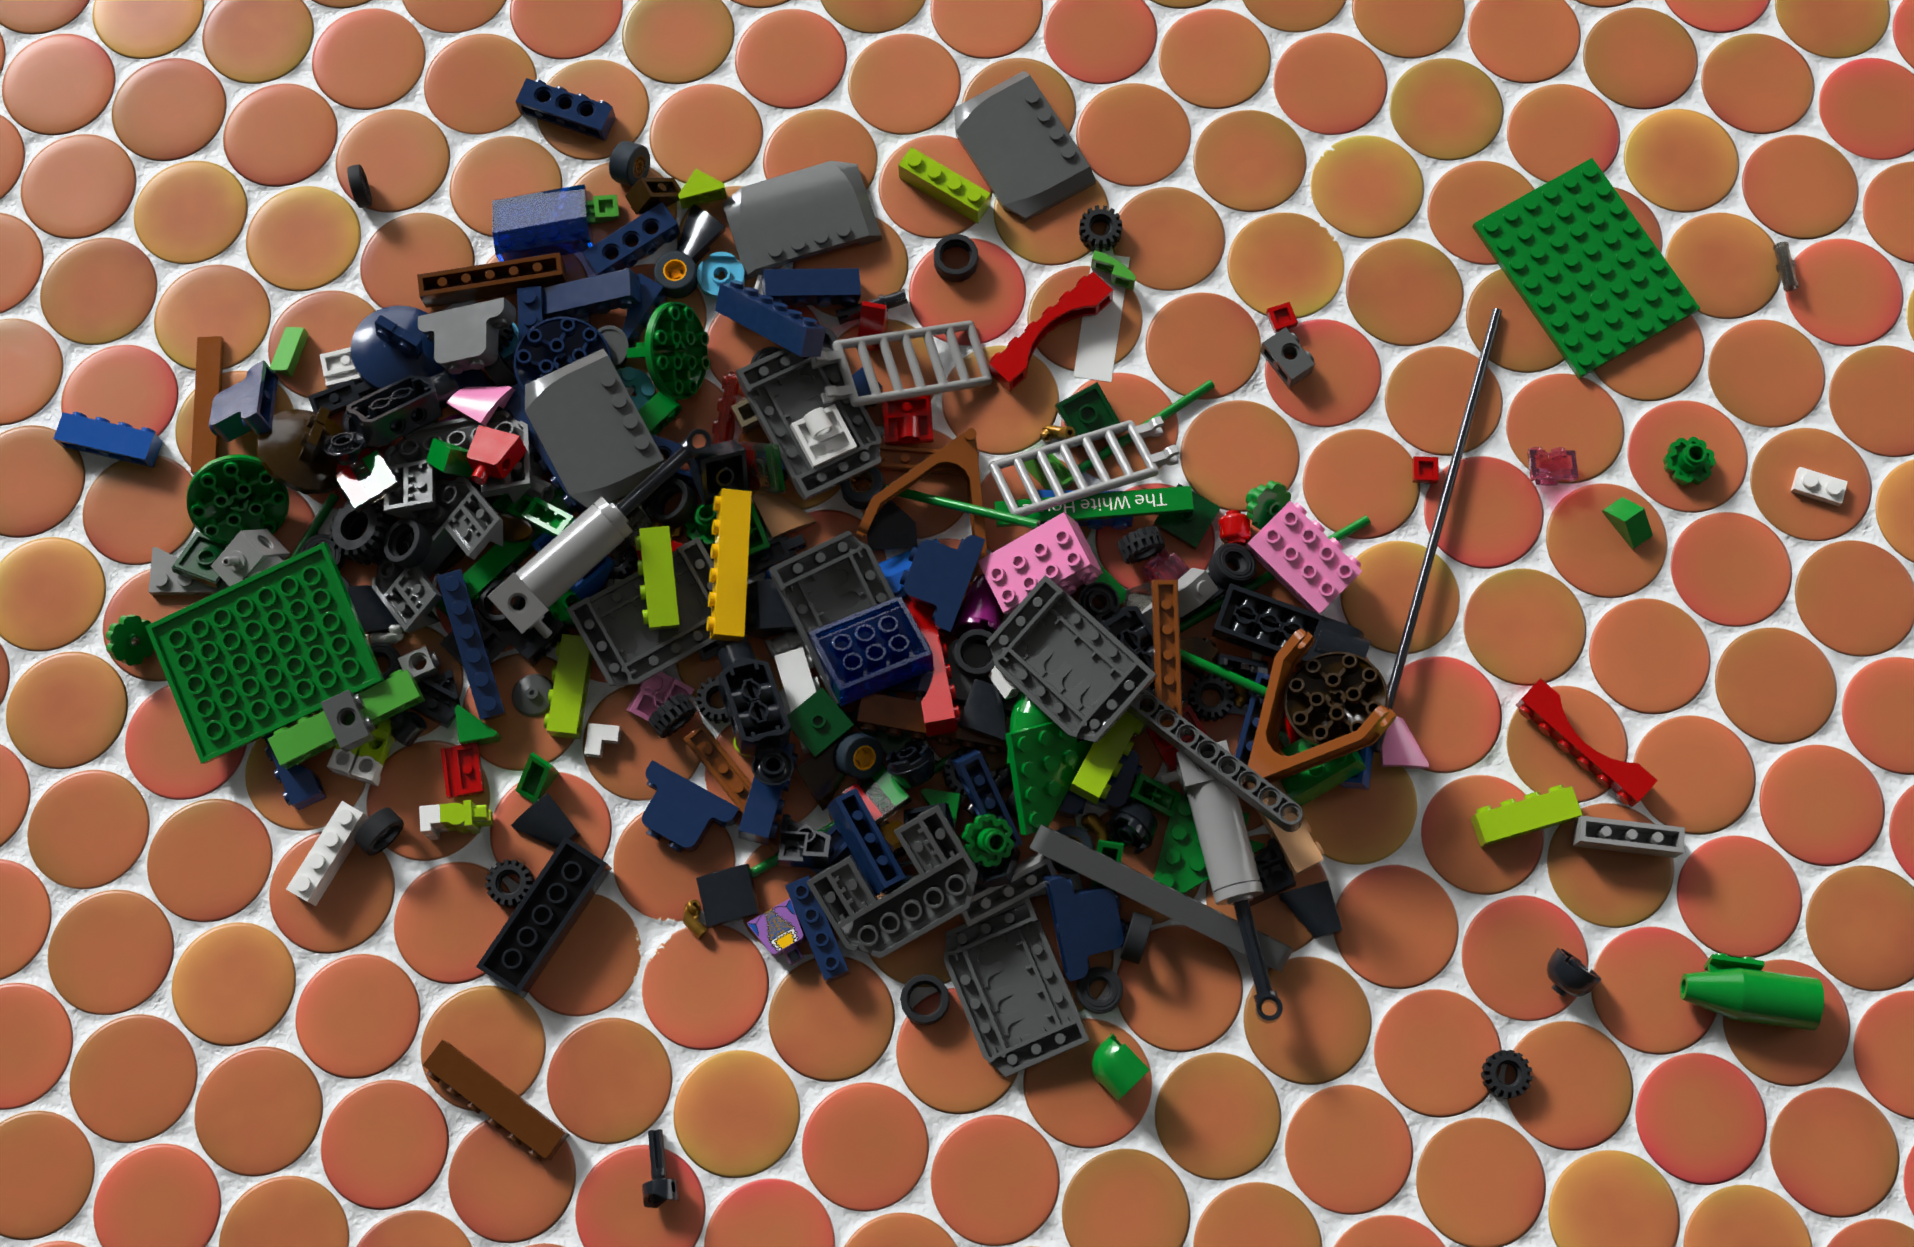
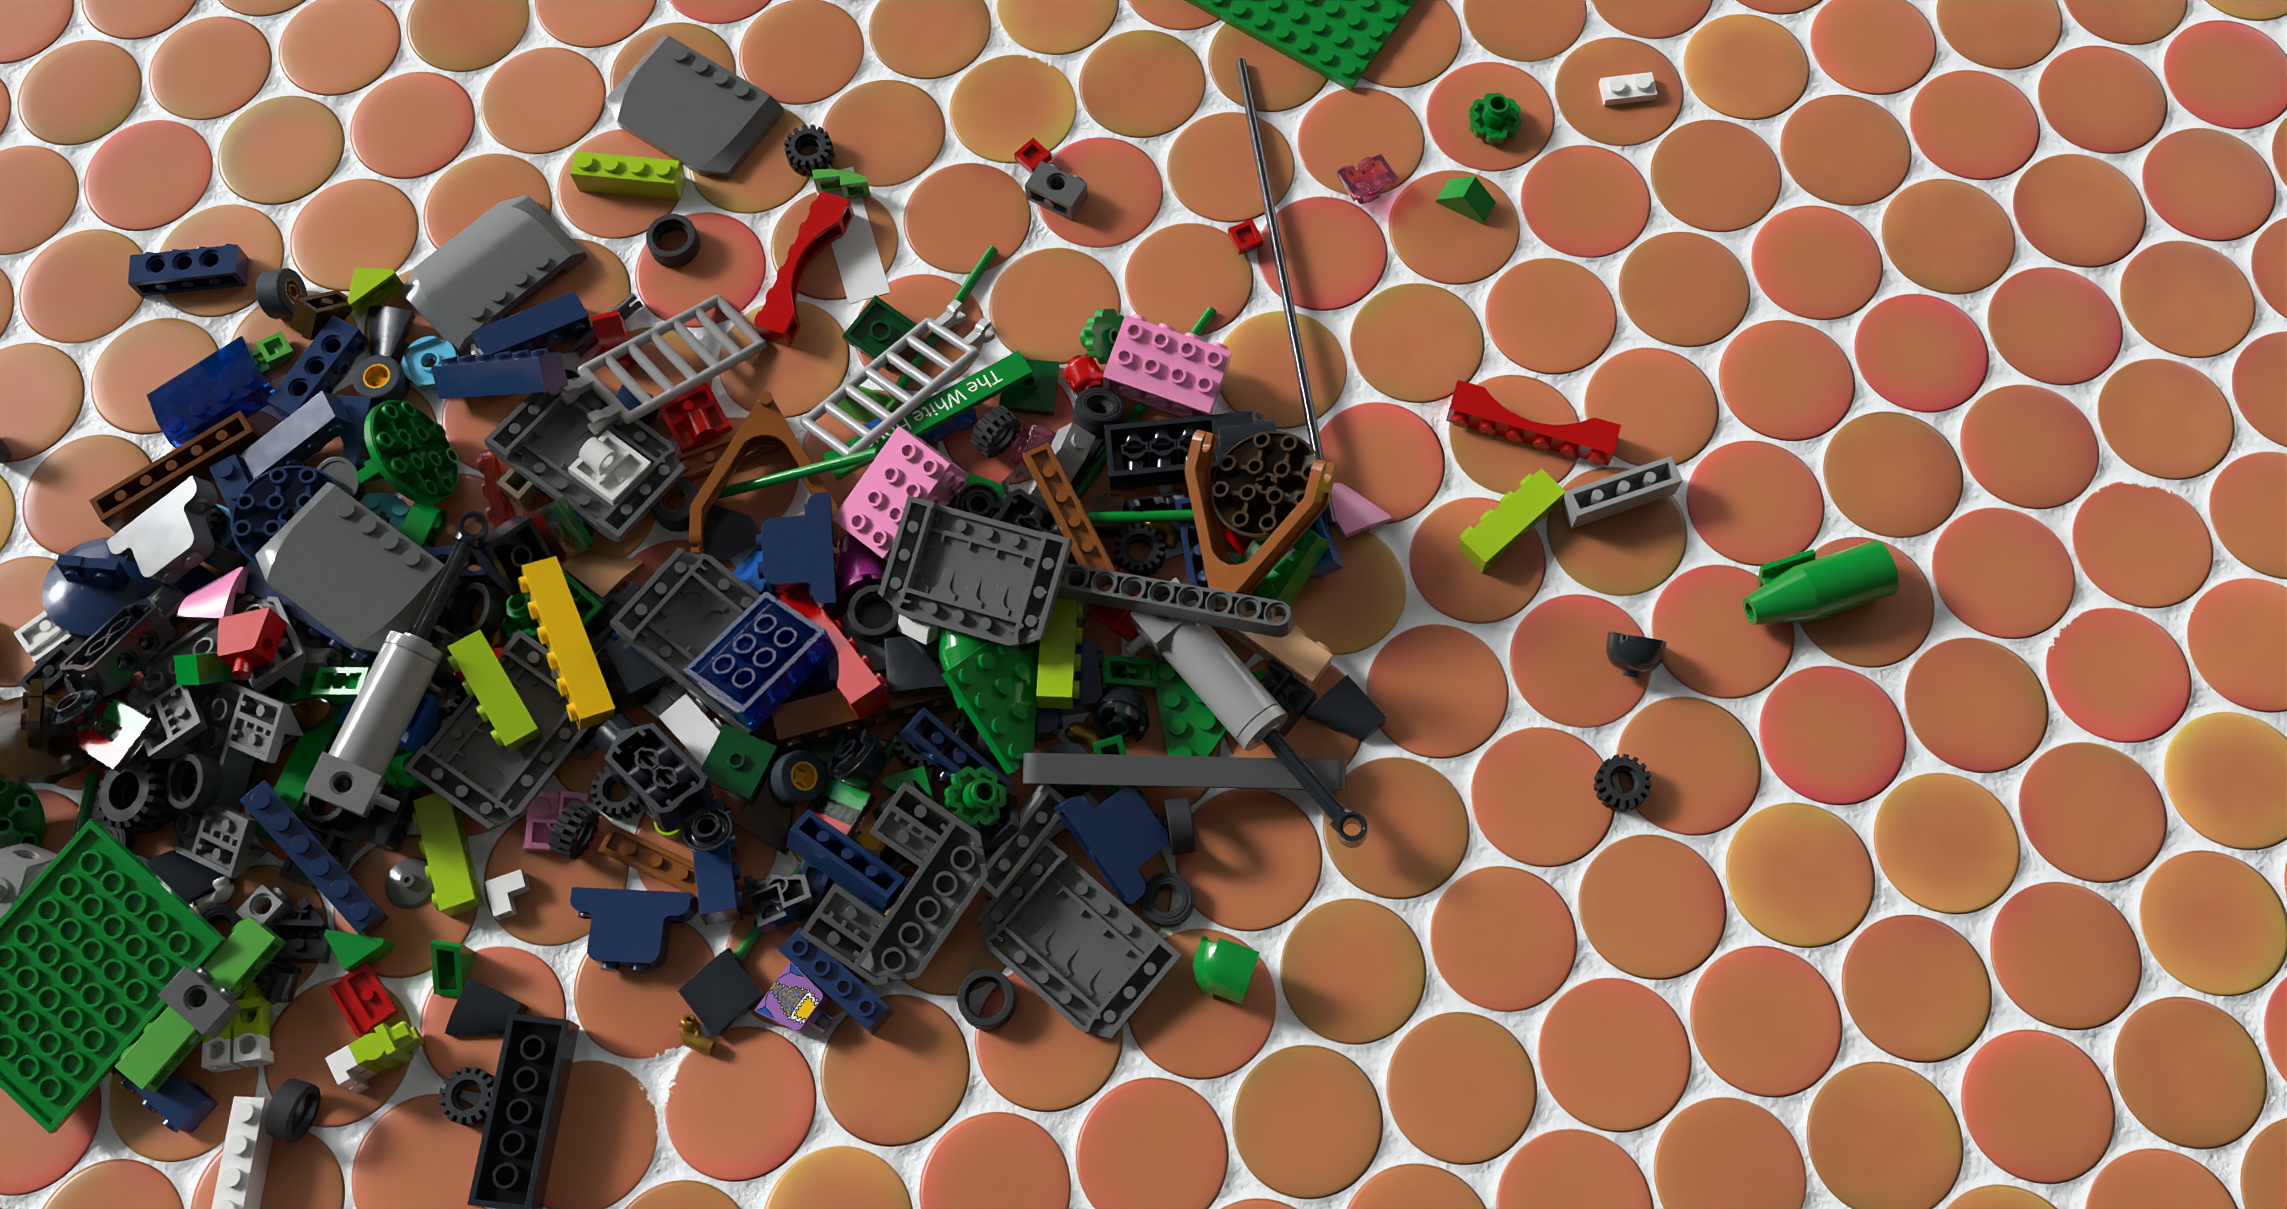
camera: 25 degrees left, 5 degrees down
pearl gold arm [1040,425,1075,442] -> none

